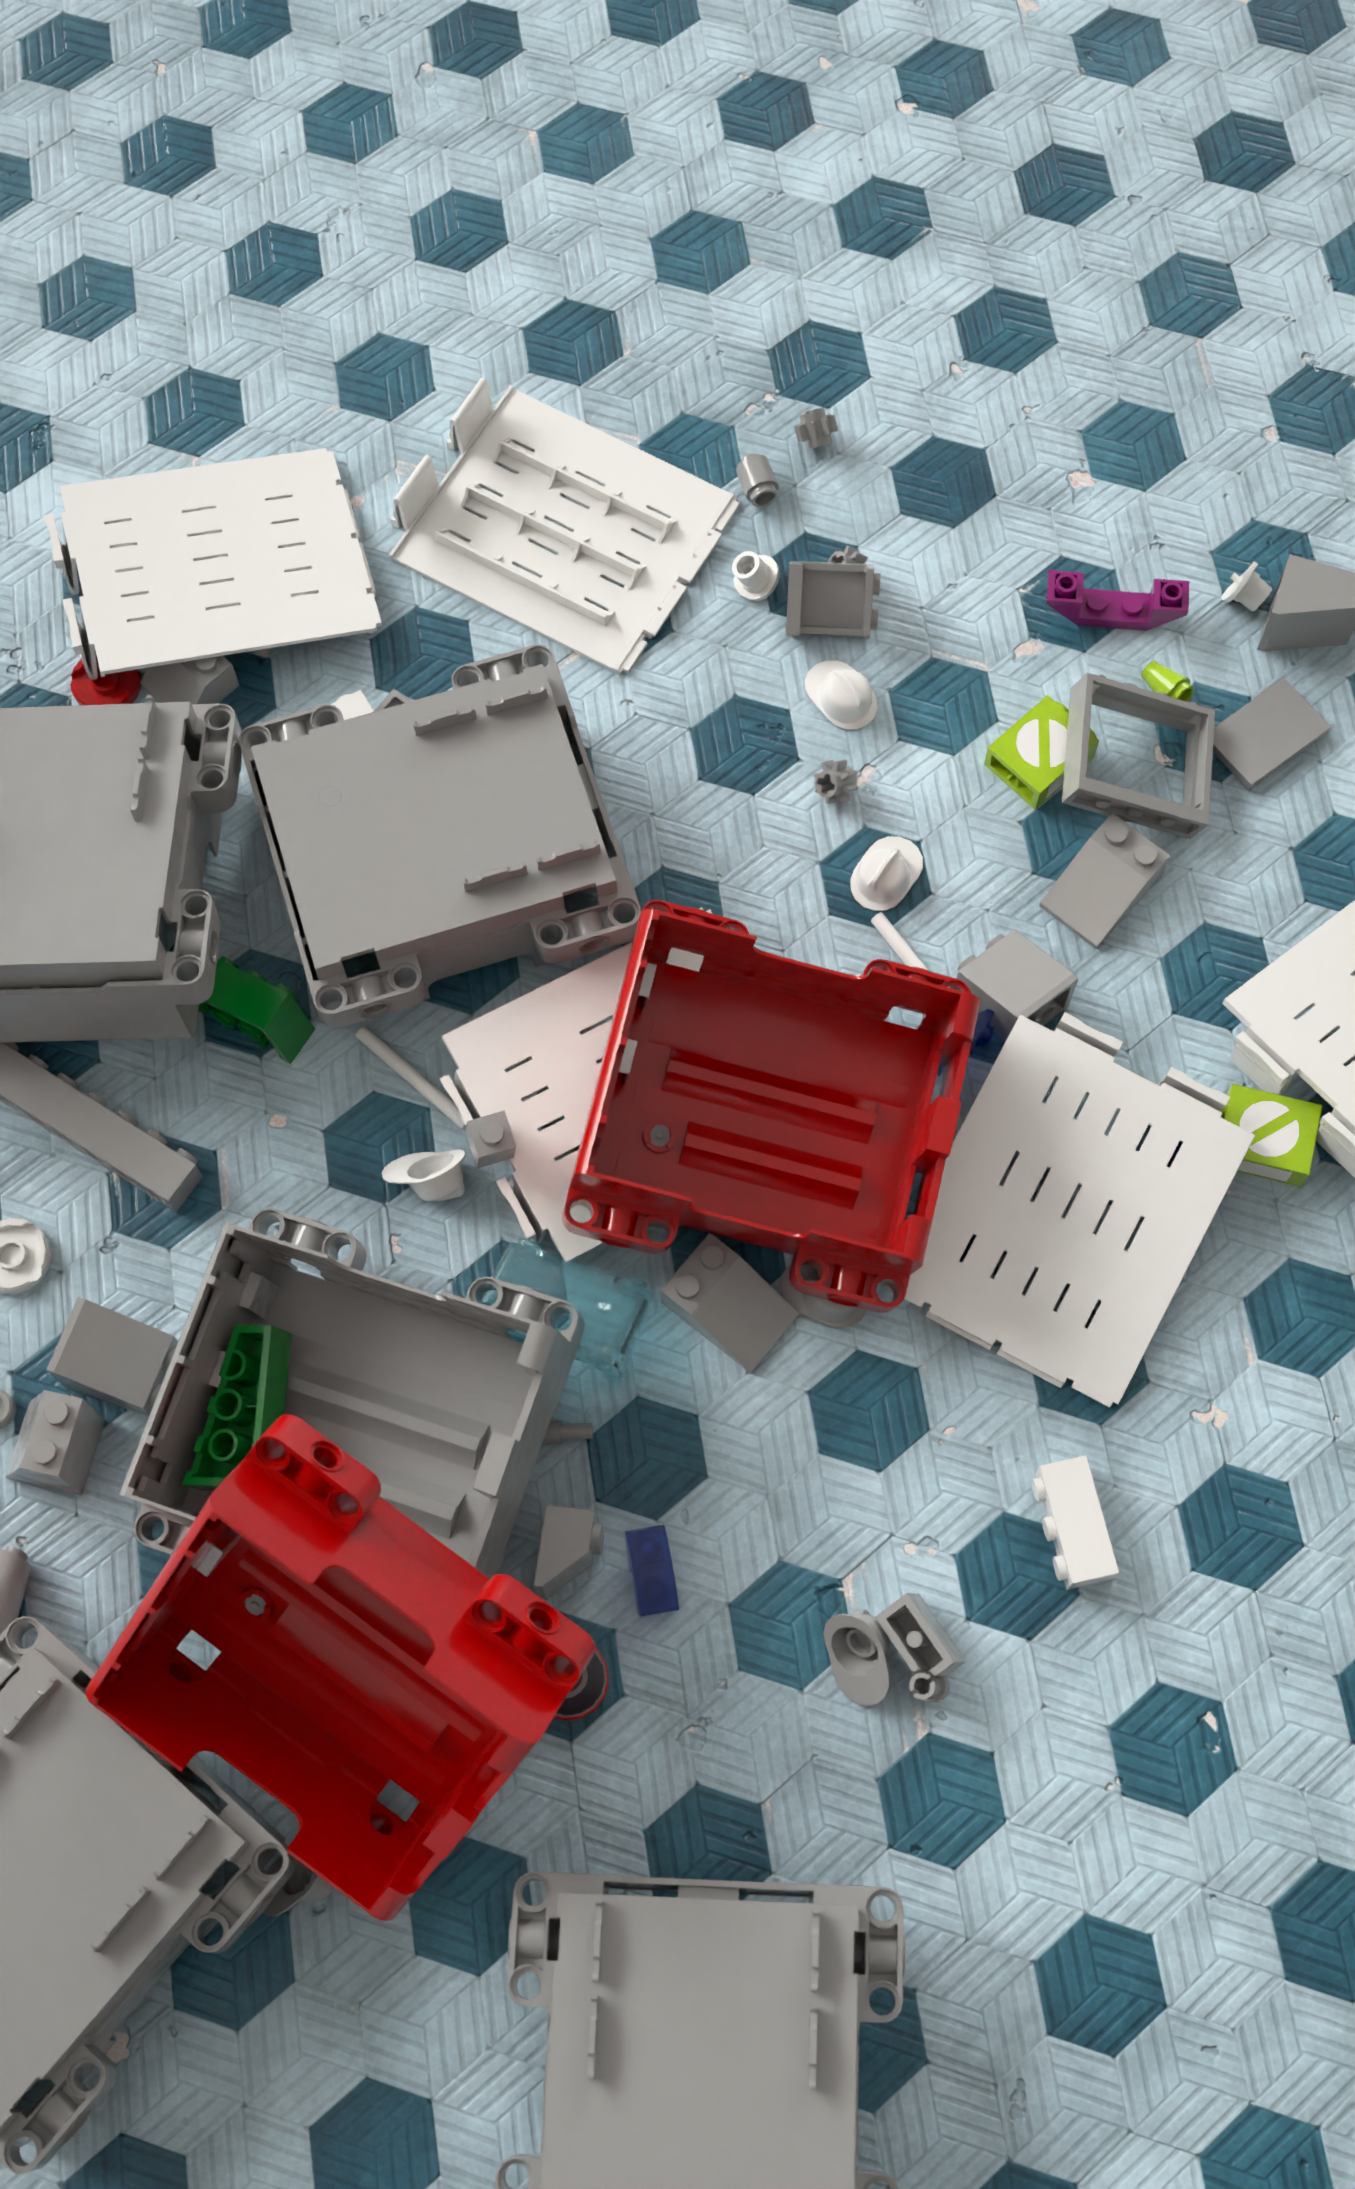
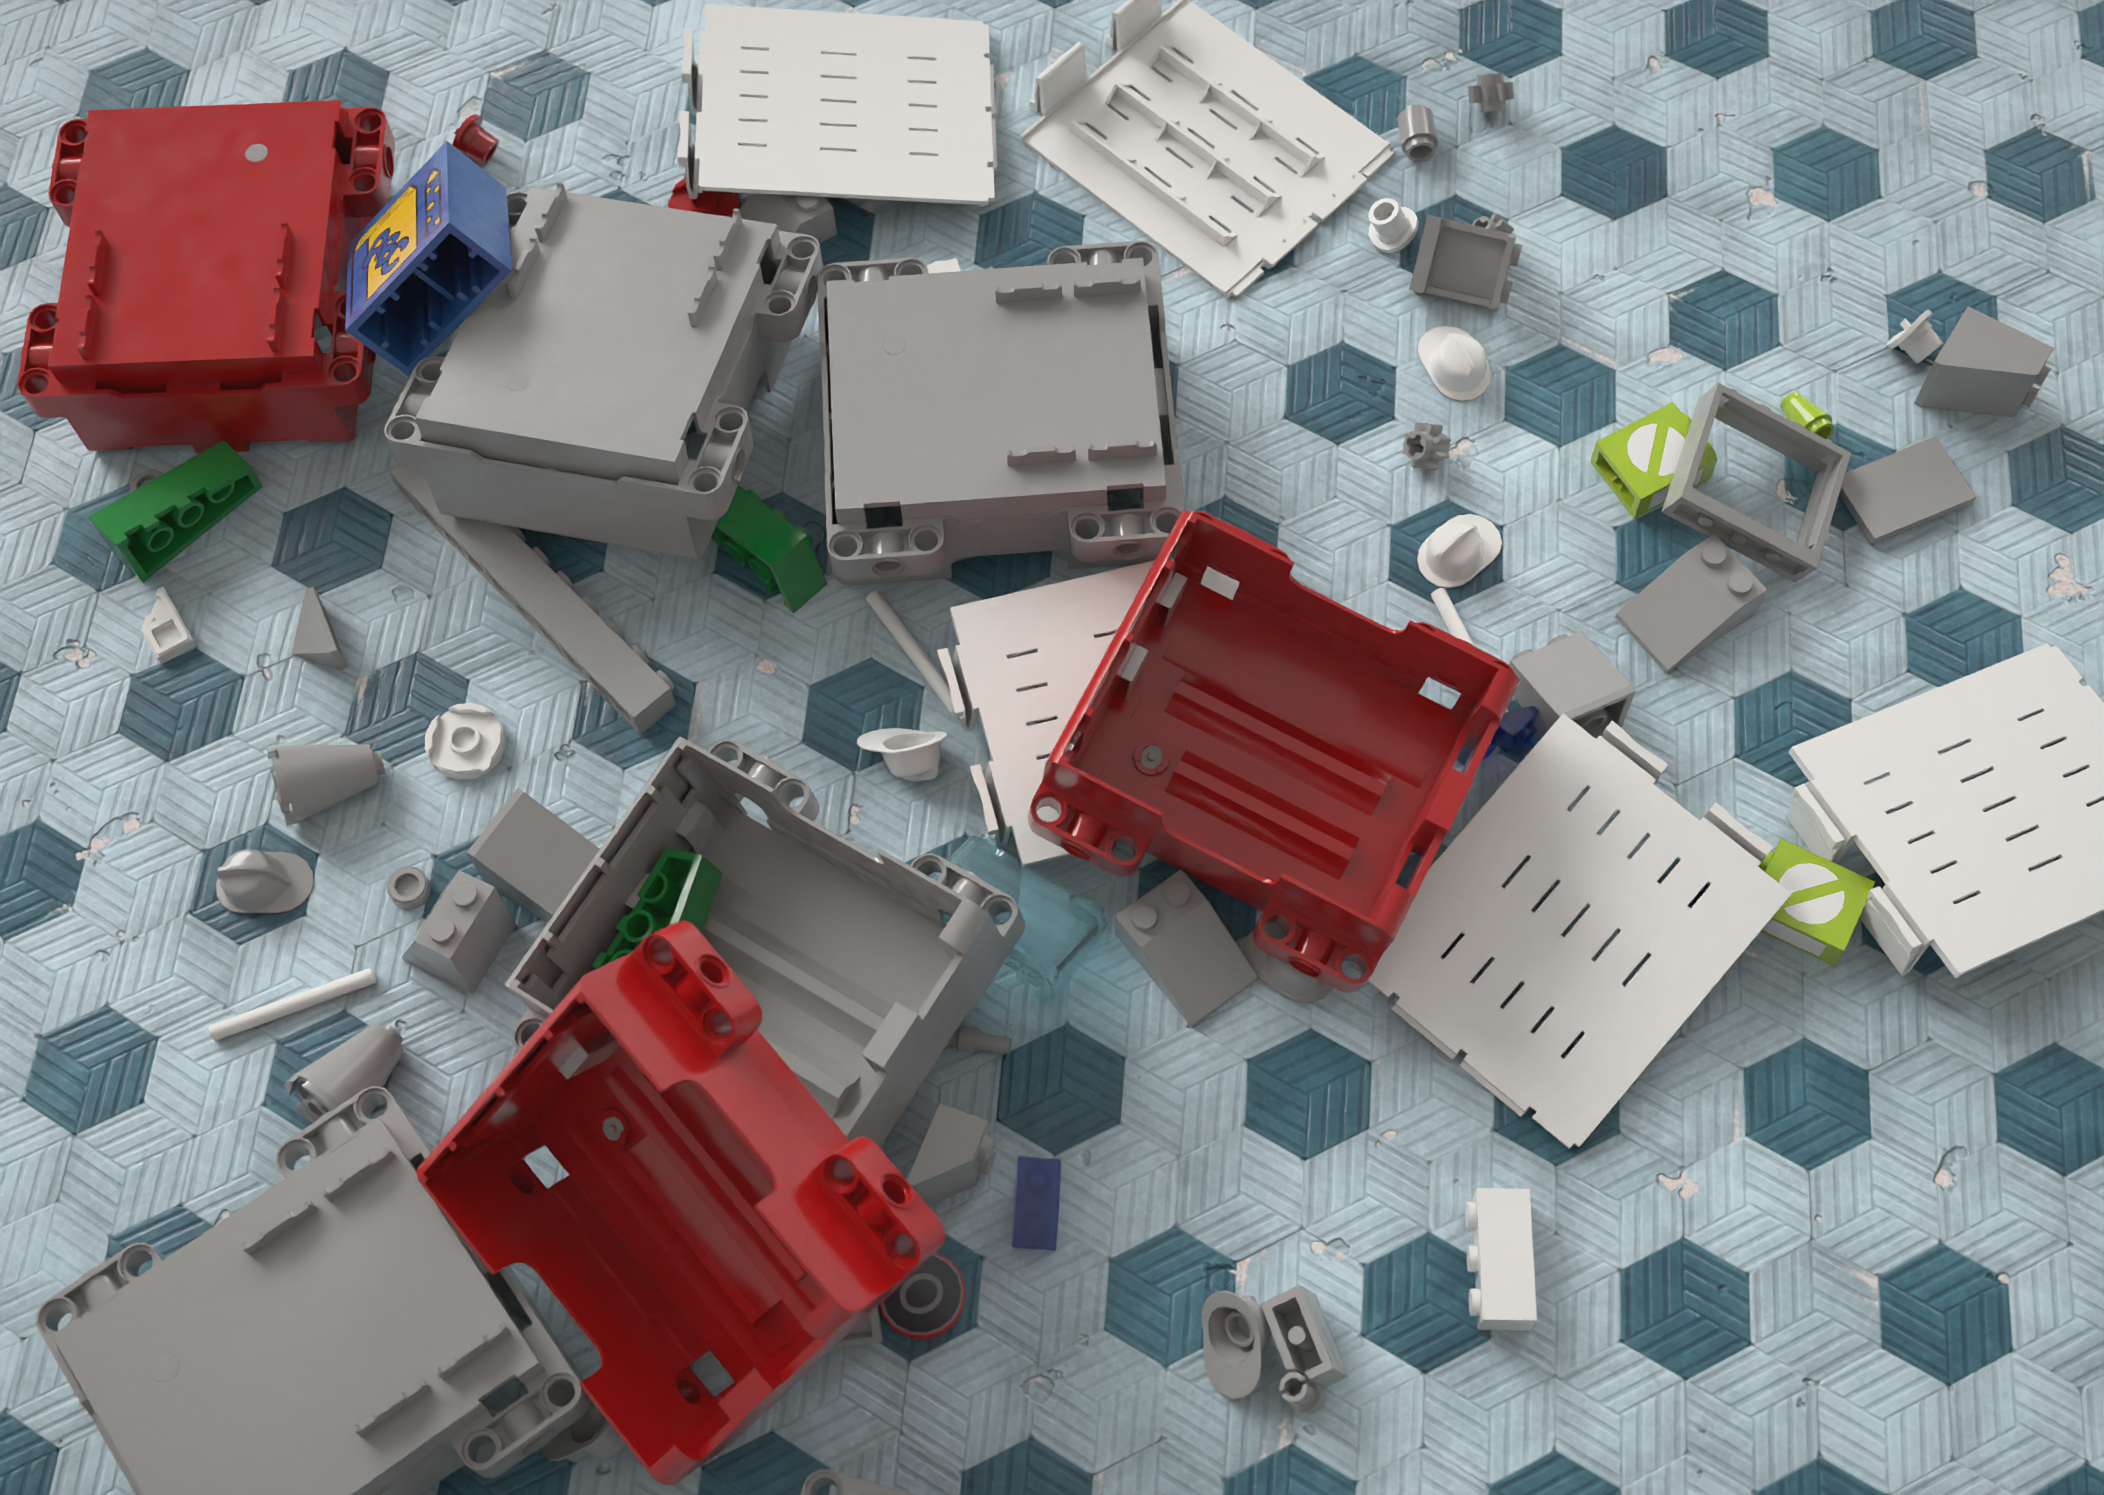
camera: 15 degrees right, 5 degrees down
light grey brick [465,1111,516,1169] -> none
magenta slope [1046,570,1190,631] -> none

